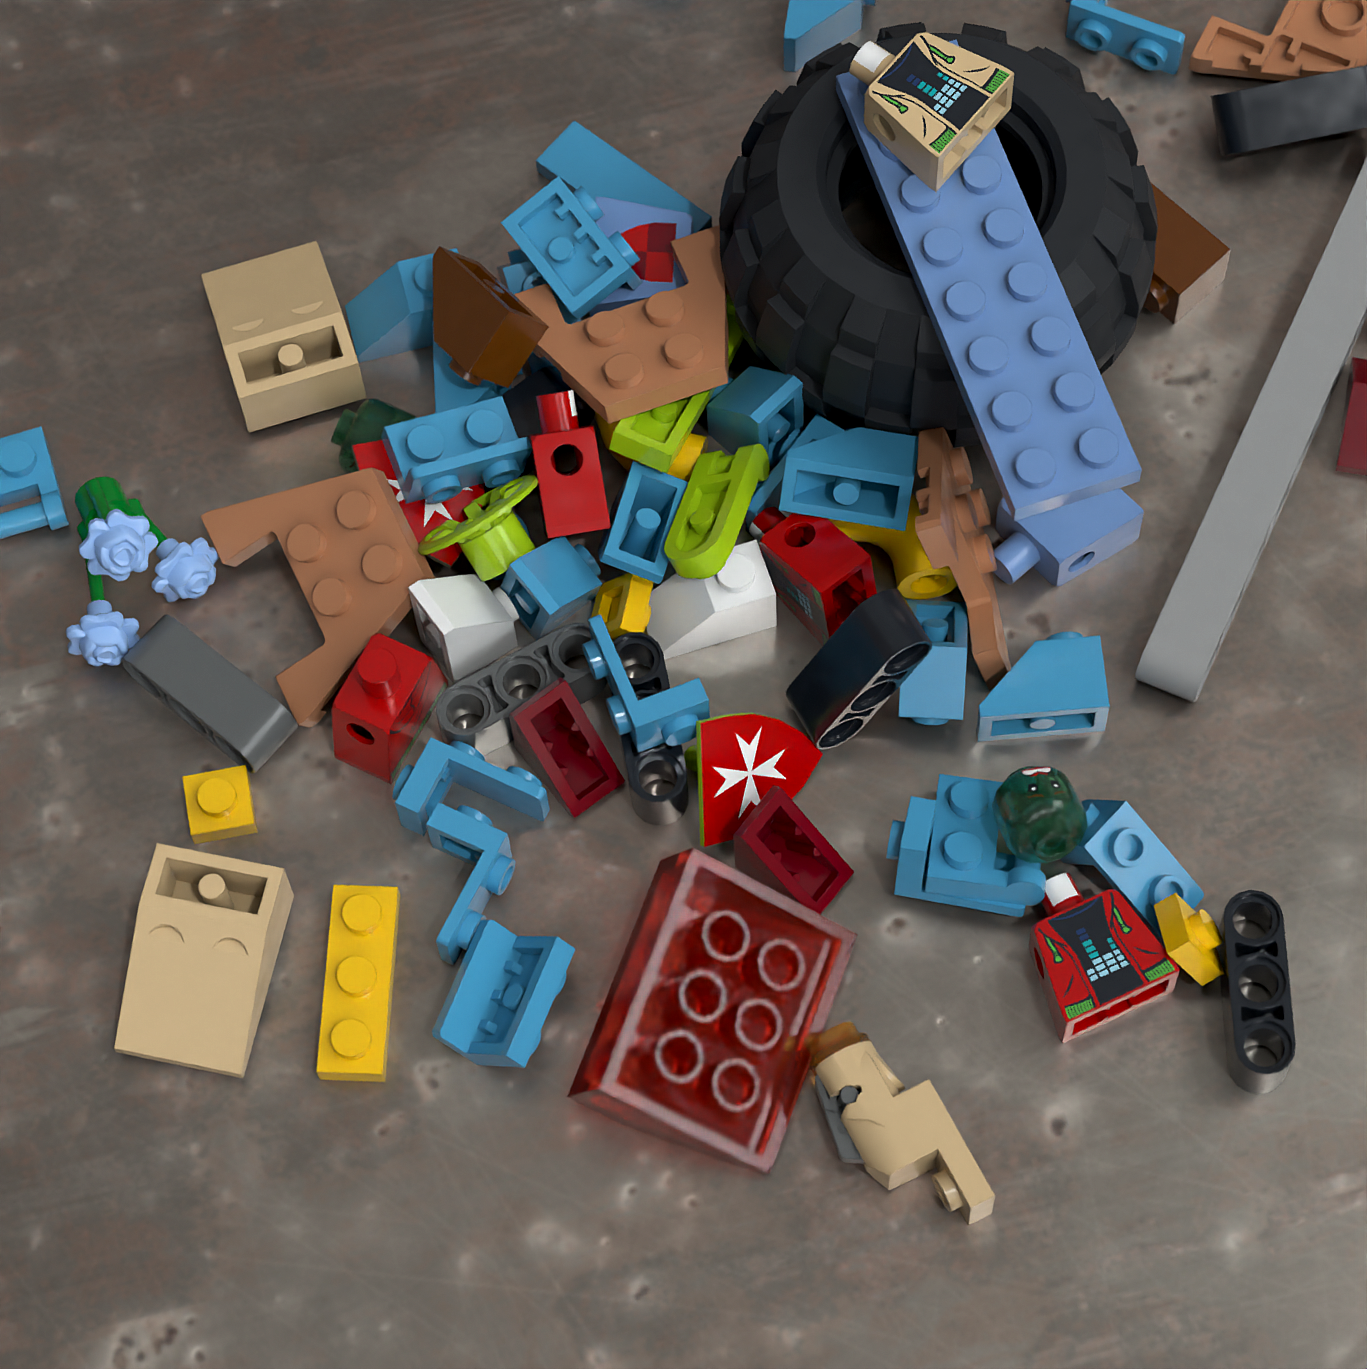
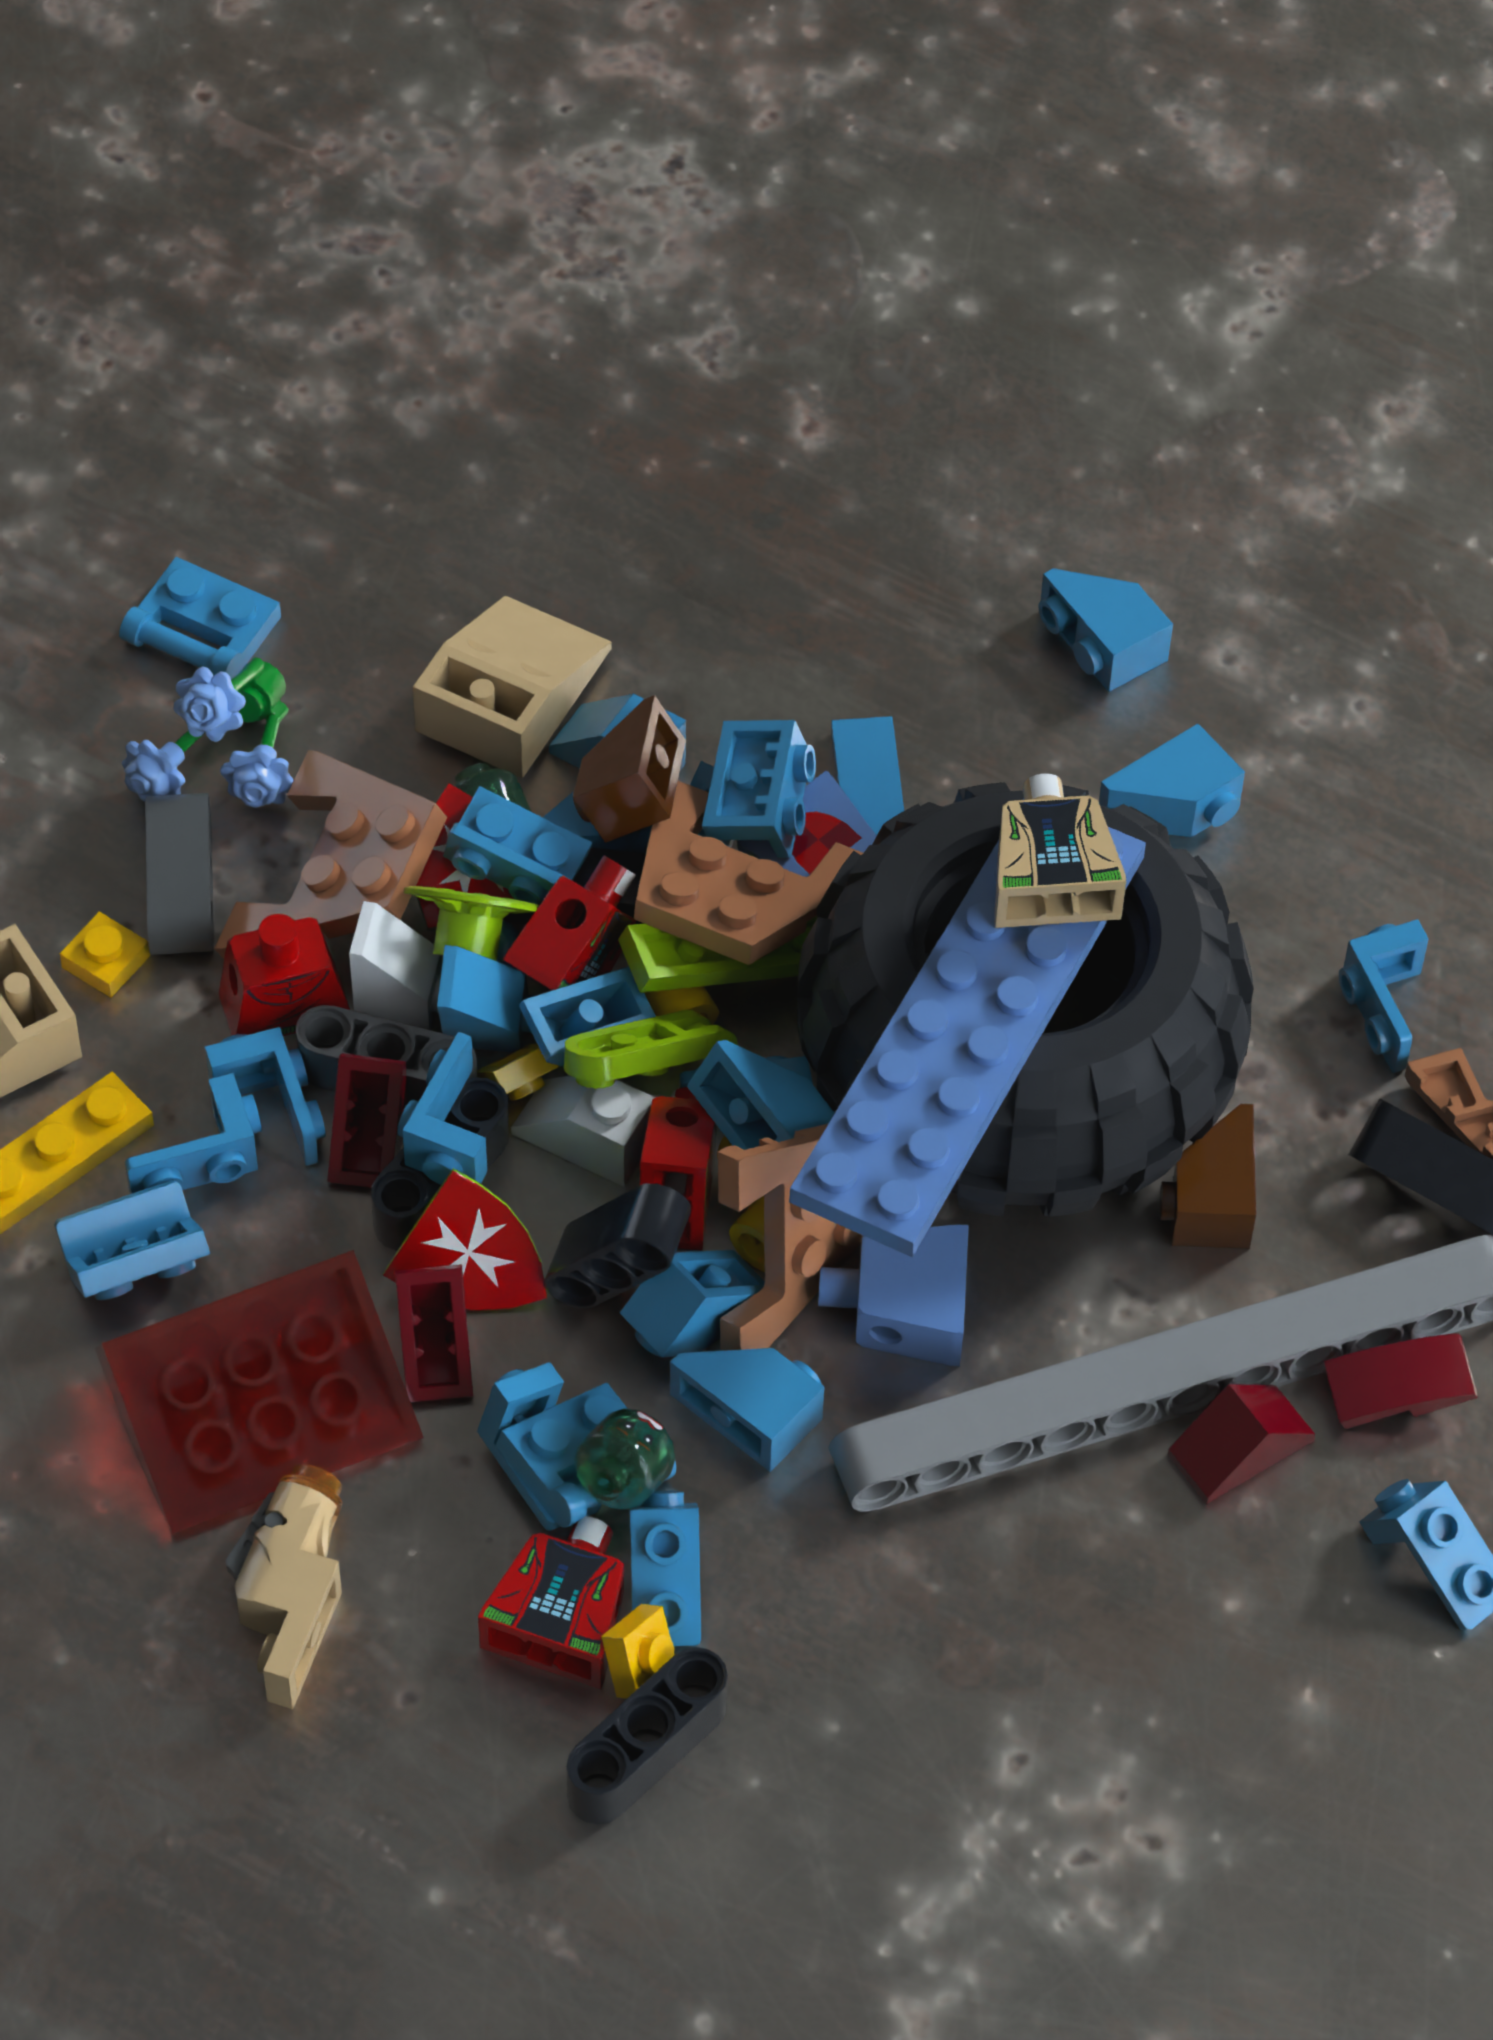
camera: 40 degrees right, 10 degrees down
dark azure slope [706,366,804,471] -> none

